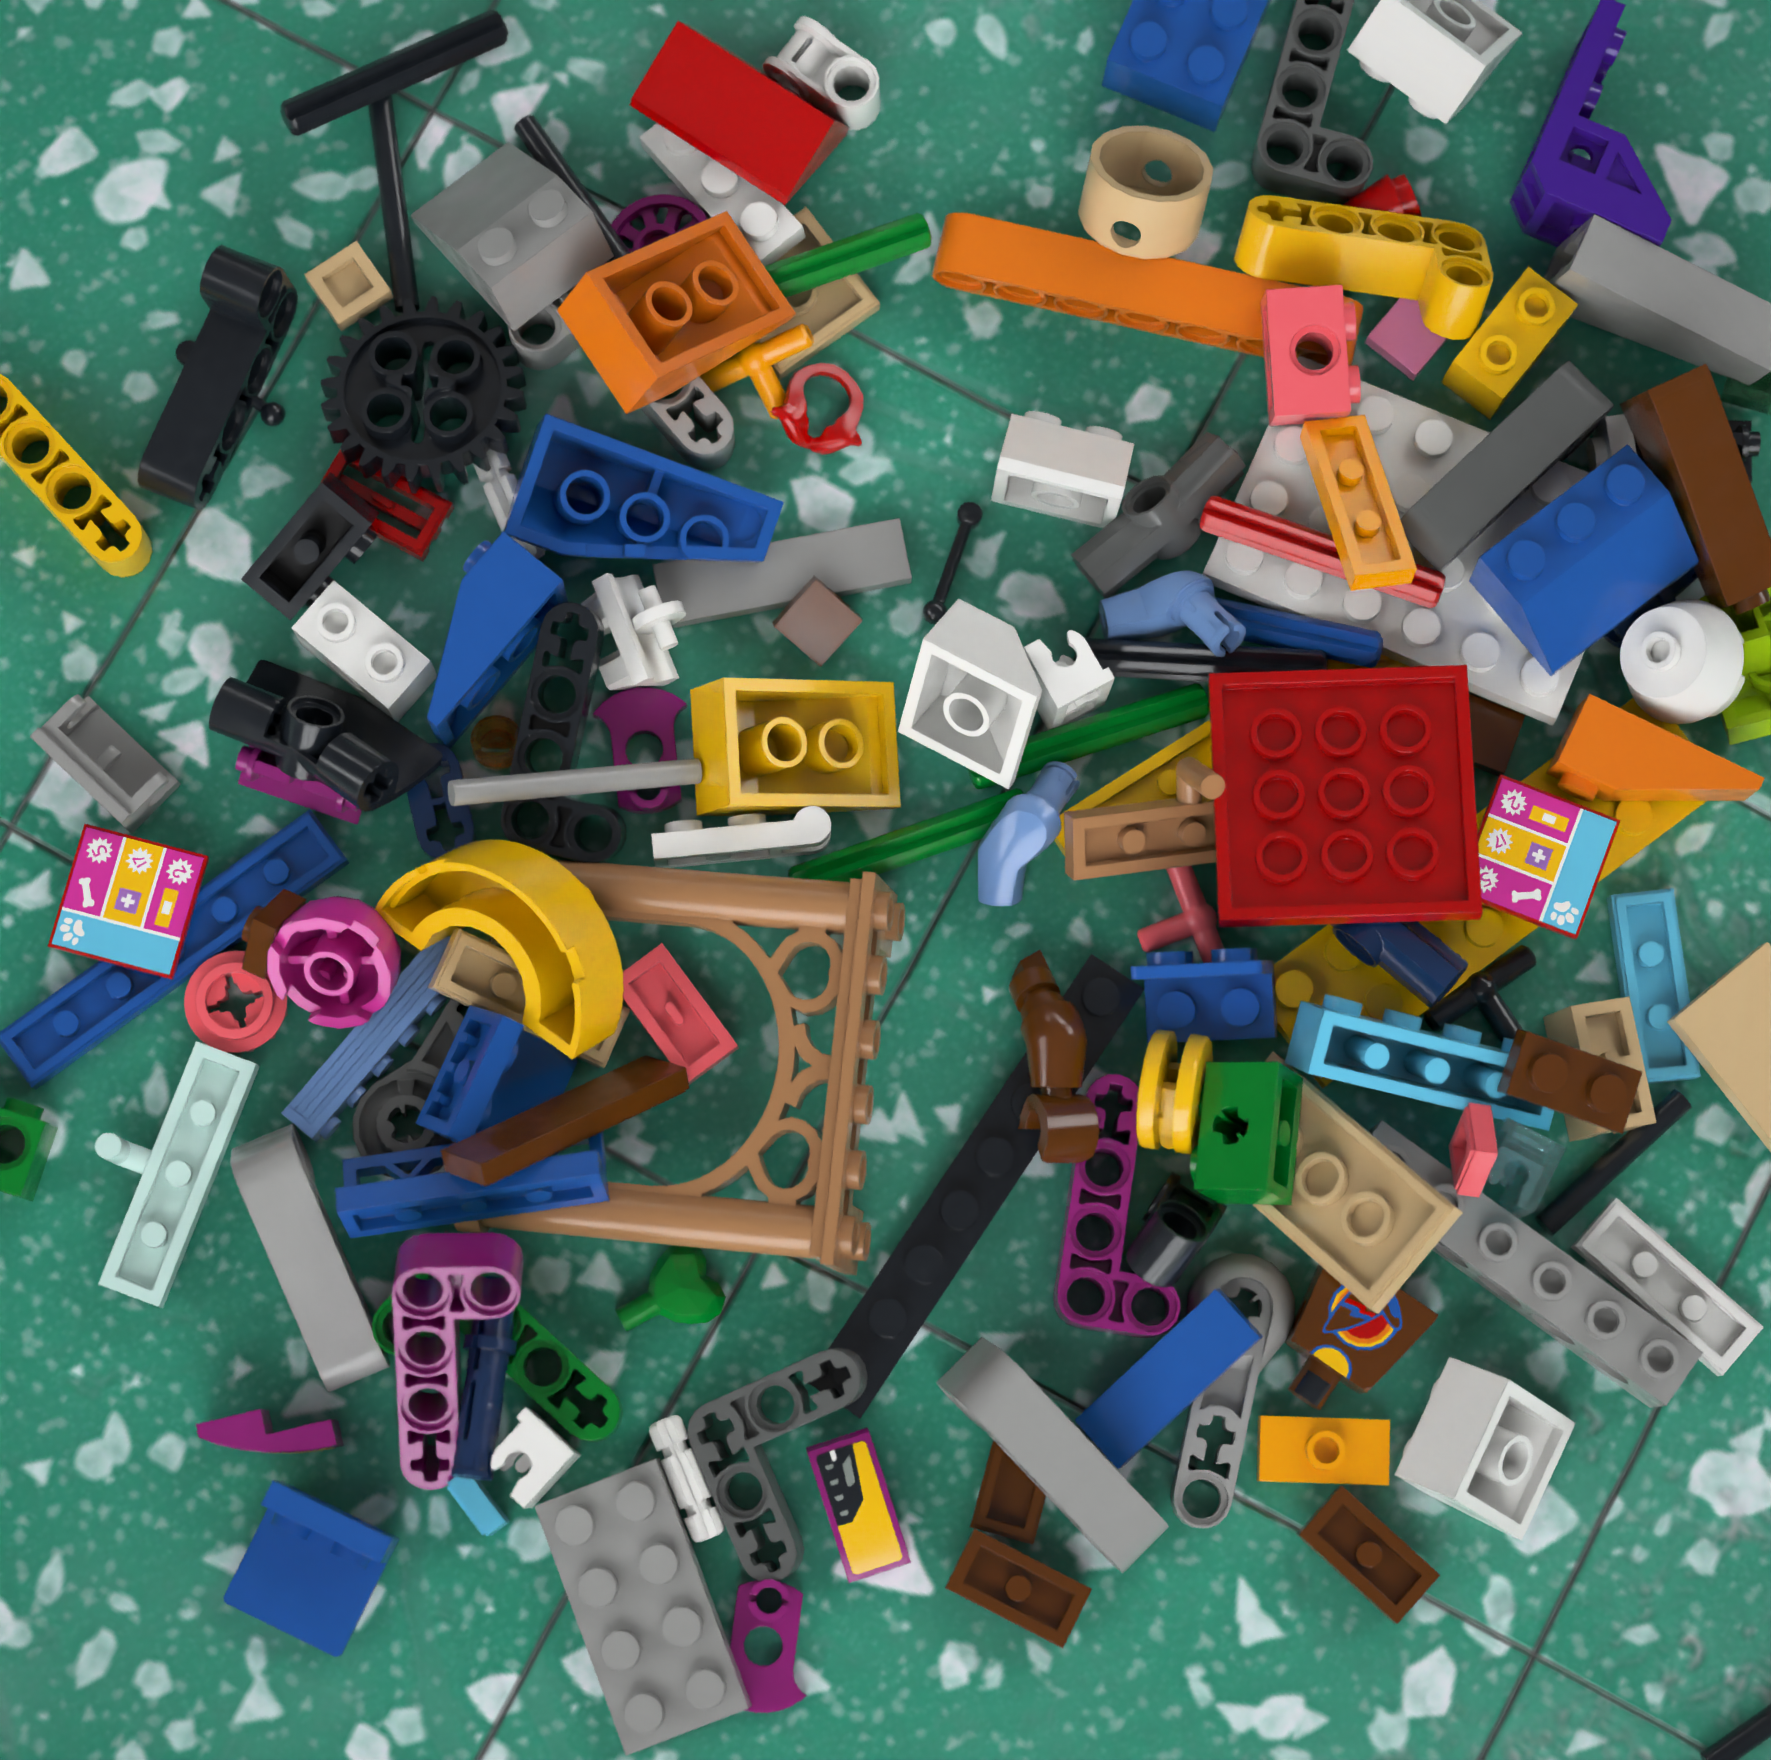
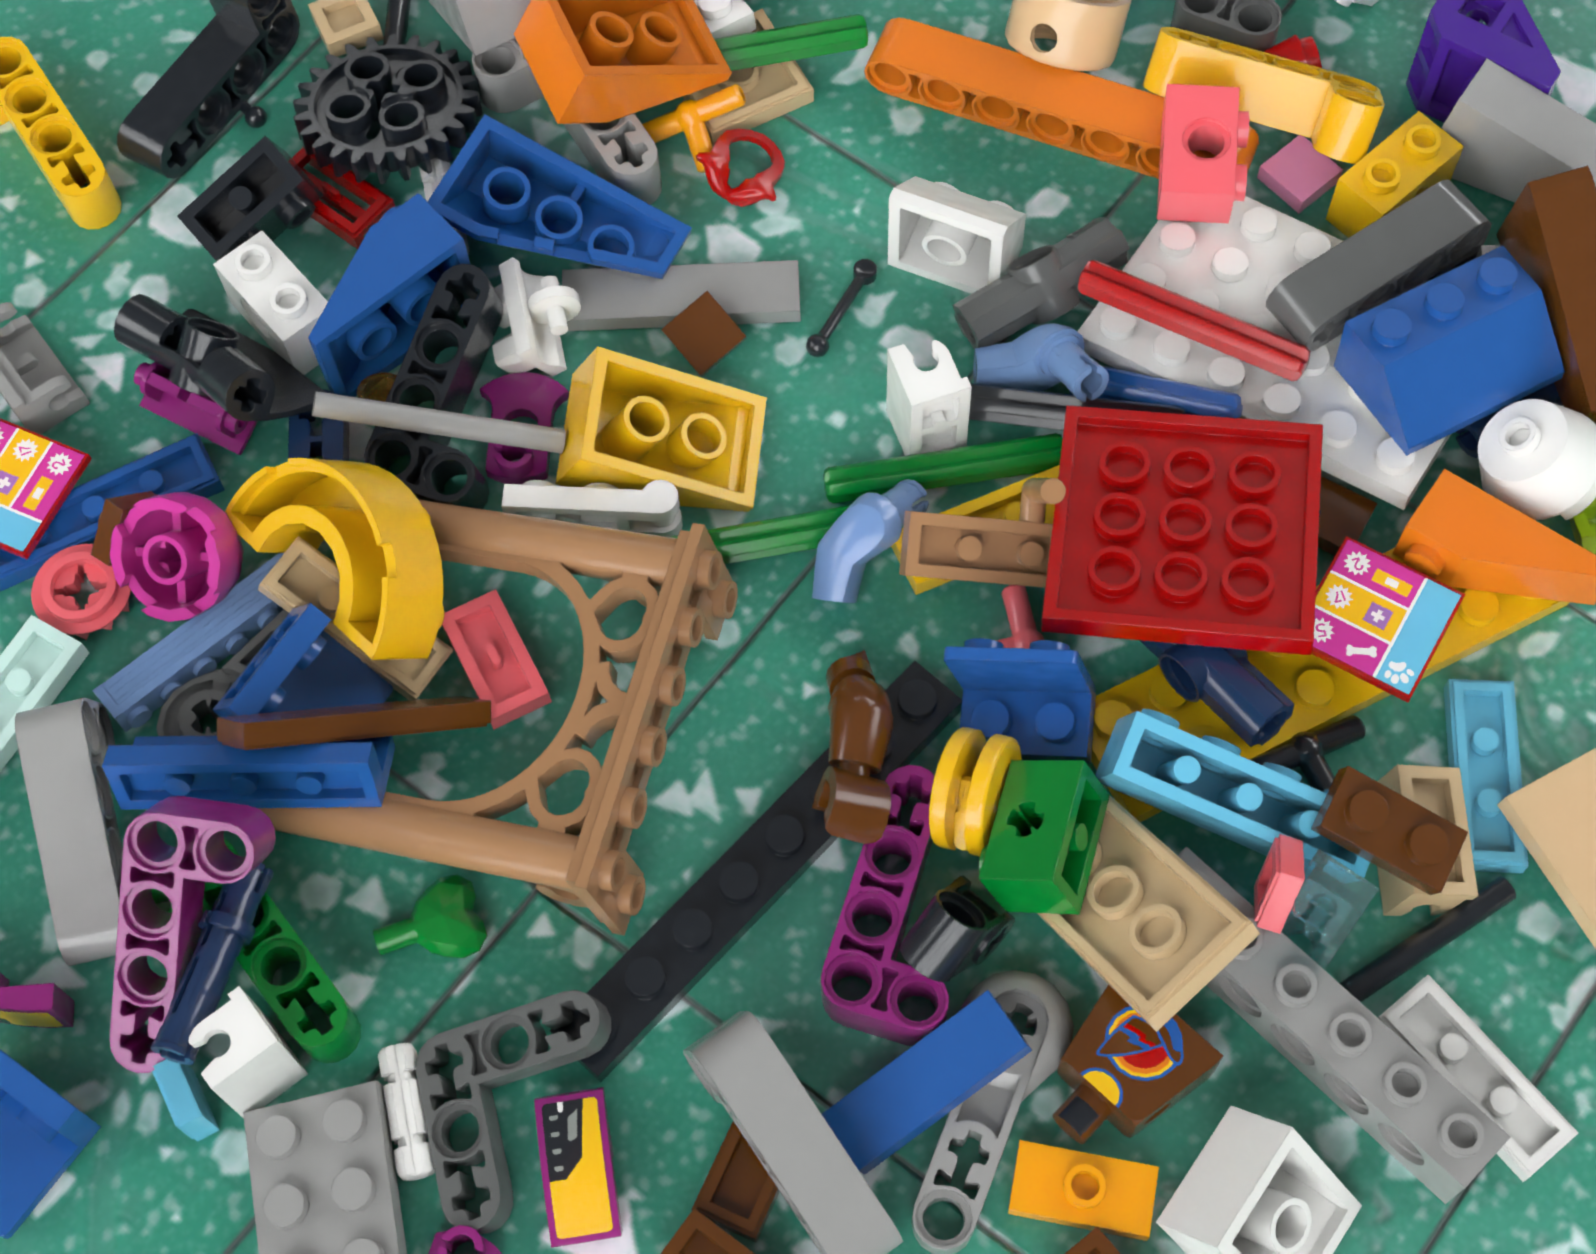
camera: 20 degrees right, 15 degrees down
white slope [898,598,1042,789] -> none
light orange plate [1300,415,1417,591] -> none

